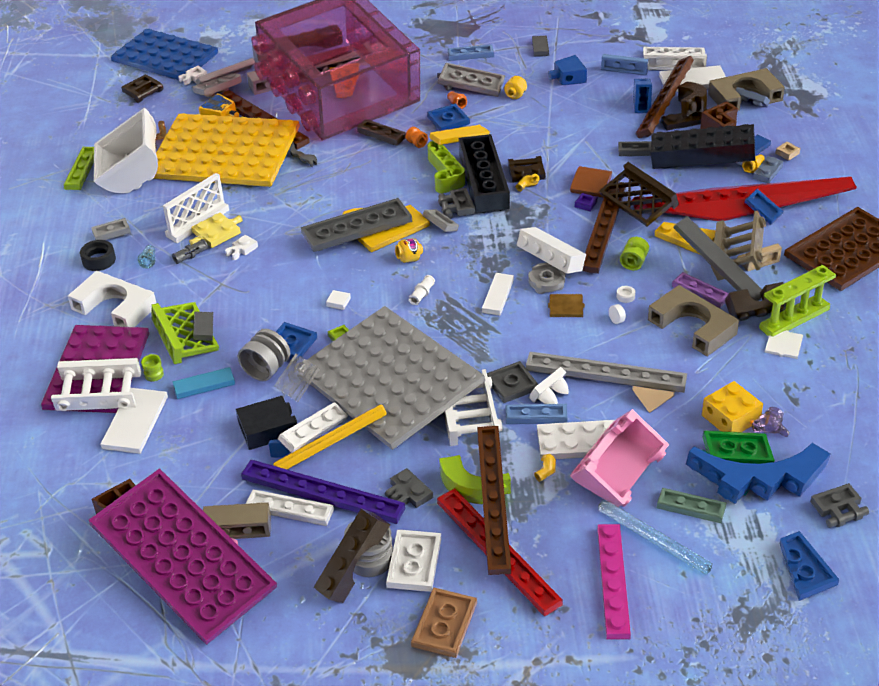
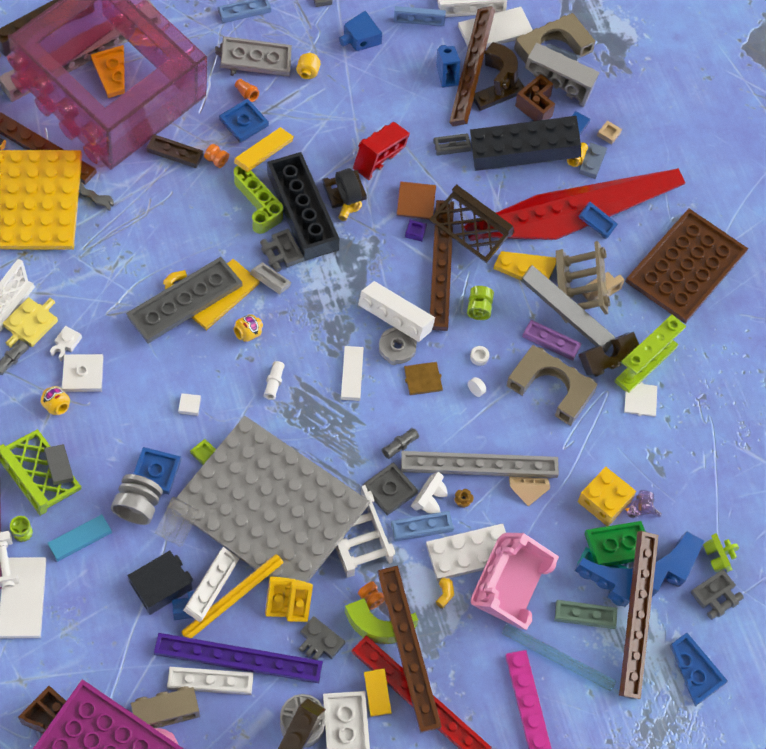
camera: 20 degrees left, 20 degrees up
none -> yellow head [40,386,70,415]
none -> white plate [62,354,104,392]
none -> yellow slope [265,577,313,622]
none -> black tyre [335,168,362,205]
none -> red wedge [353,122,410,181]
none -> orange wheel [358,581,385,610]
none -> yellow slope [364,669,392,717]
none -> dark grey pin [382,428,419,459]
none -> pearl gold plate [454,489,474,508]
none -> light grey wedge [525,43,600,107]
none -> plate [619,531,659,699]
none -> lime hips [703,533,739,572]

